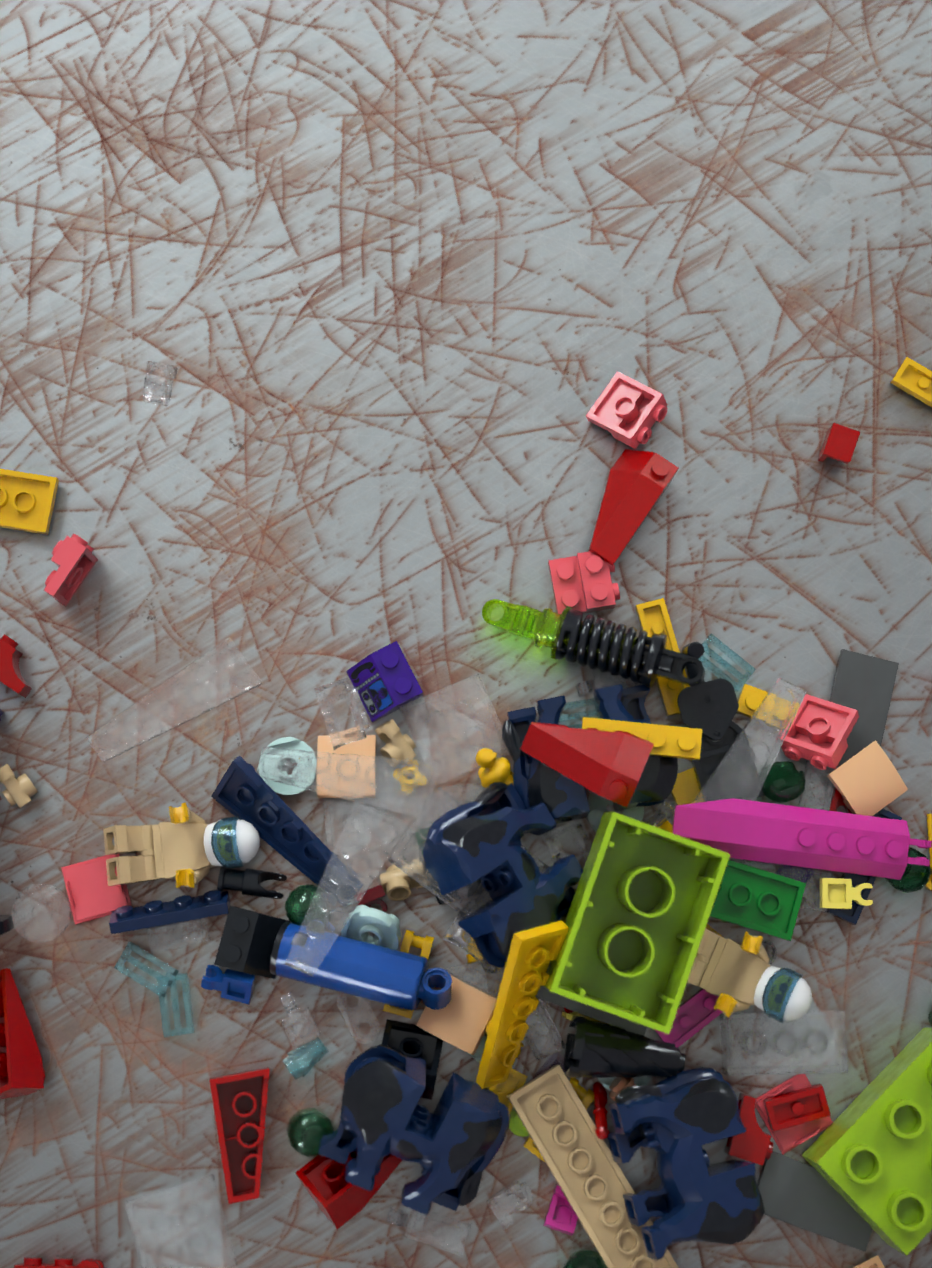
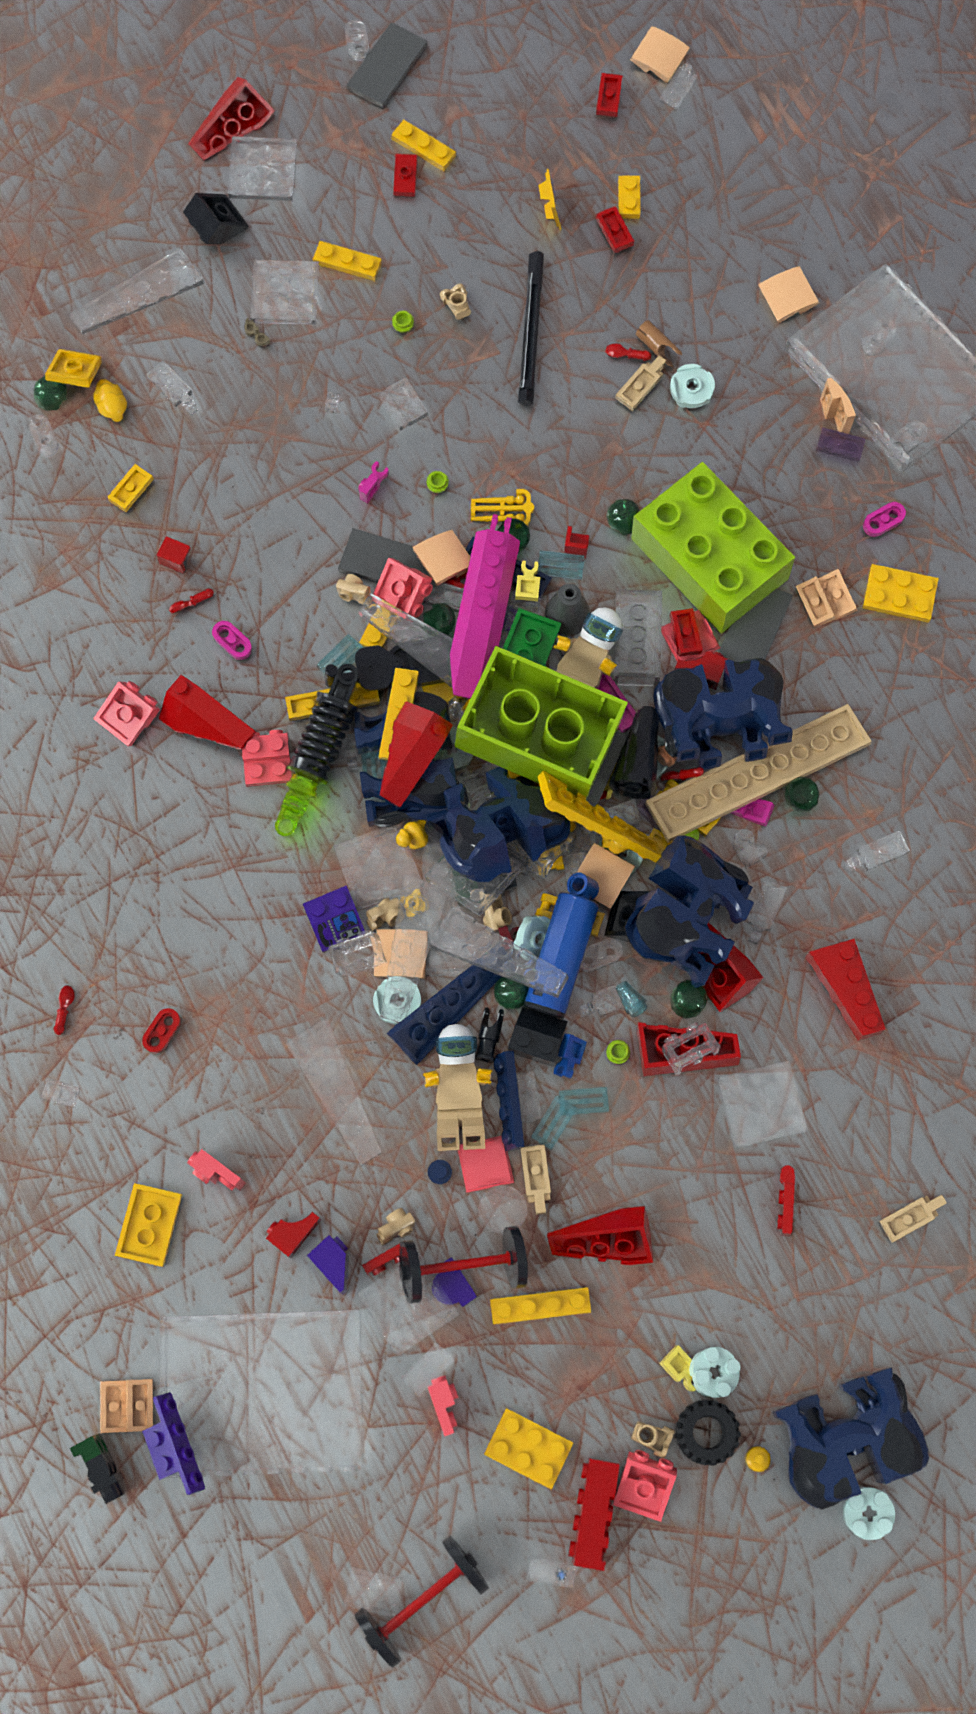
camera: 85 degrees left, 5 degrees down
none -> red piece [54,985,74,1035]
none -> red plate [142,1008,181,1054]
none -> red piece [169,588,214,614]
none -> dark pink plate [212,621,252,660]
none -> tan plate [336,574,373,607]
none -> dark blue plate [428,1160,452,1185]
none -> tan hinge [520,1145,551,1215]
none -> clear light blue tile [538,550,585,580]
none -> dark grey cone [545,584,590,635]
none -> red panel [564,526,590,559]
none -> lime plate [606,1040,630,1064]
none -> clear window [662,1022,720,1076]

